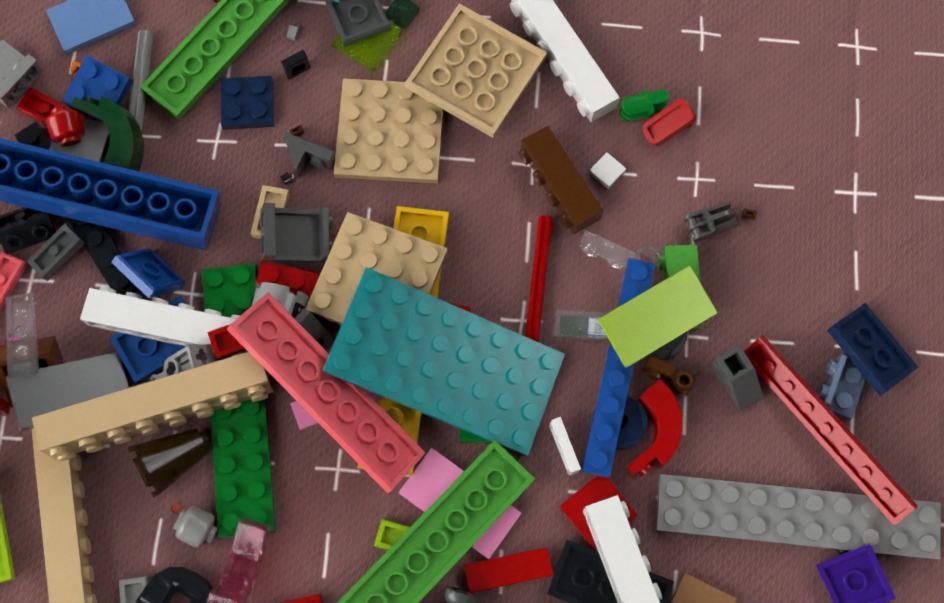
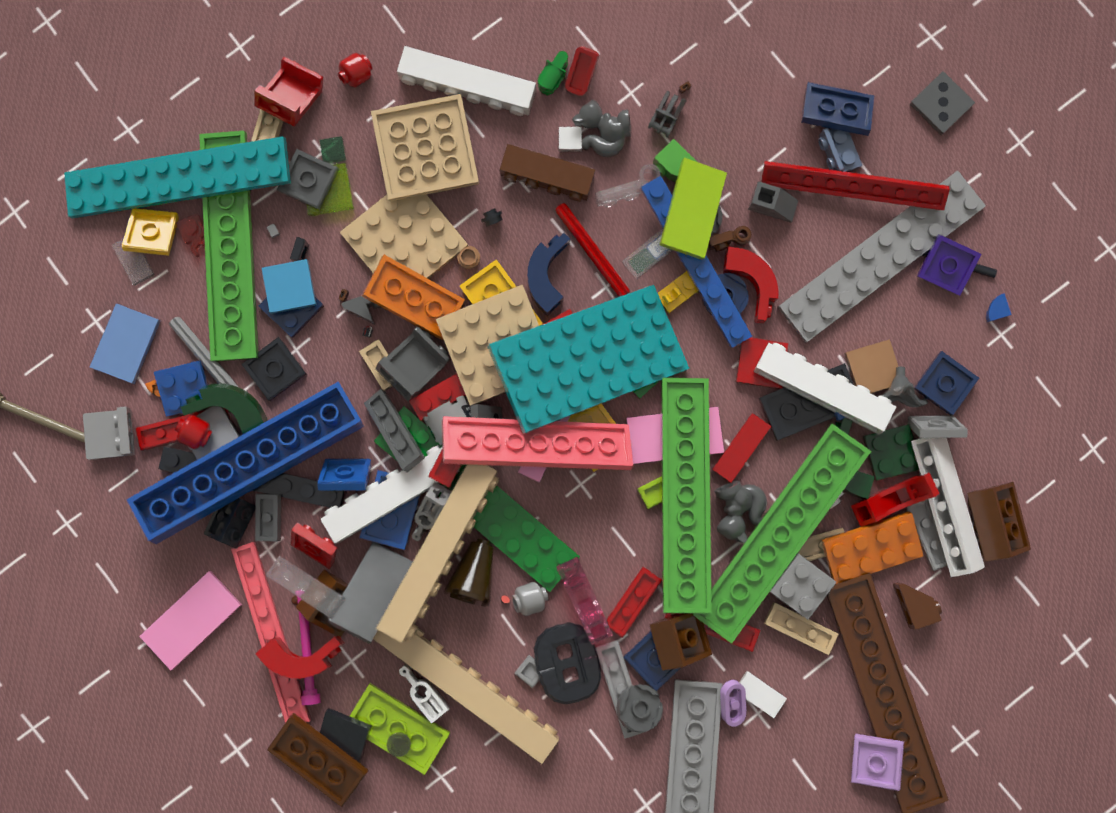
camera: 45 degrees left, 10 degrees up
white tile [549,417,581,476] -> none
none -> black tile [242,337,307,401]
none -> dark azure tile [262,259,317,314]
none -> red plate [290,523,337,570]
none -> orange plate [362,254,465,340]
none -> dark grey plate [364,389,425,472]
none -> white piece [399,664,450,724]
none -> medium nougat plate [457,246,480,269]
none -> black plate [481,208,503,227]
none -> dark blue arch [527,233,570,317]
none -> dark grey animal [572,99,631,157]
none -> yellow plate [658,271,699,314]

